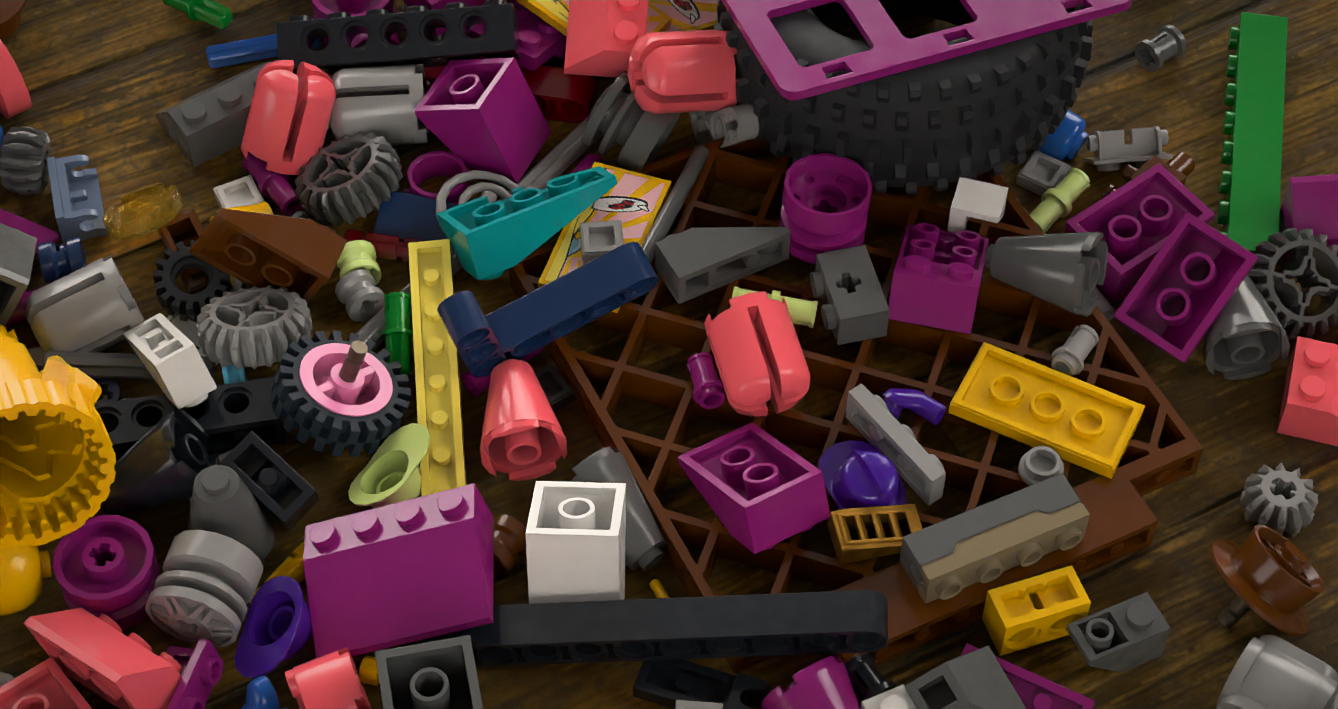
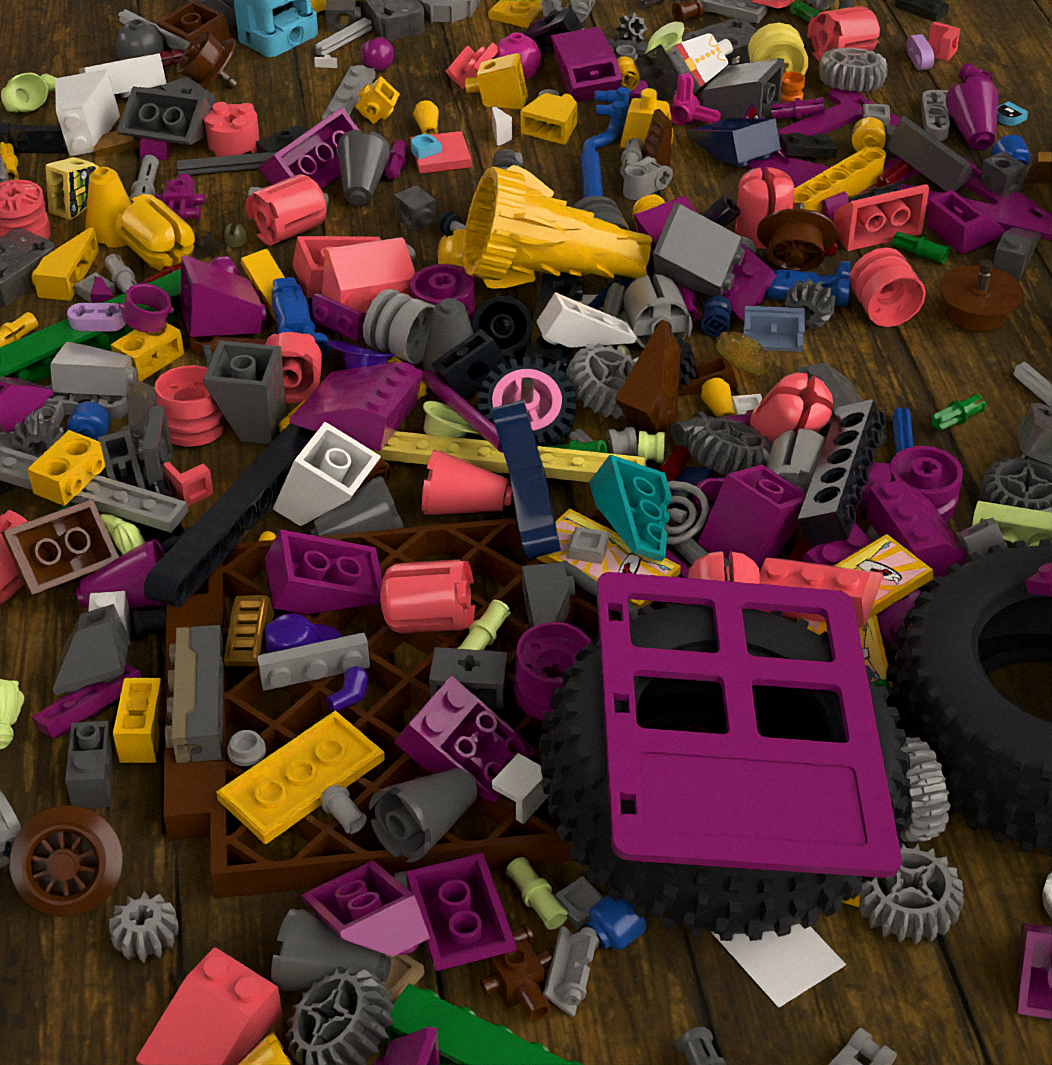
camera: 110 degrees right, 10 degrees down
none -> magenta piece [422,370,503,453]

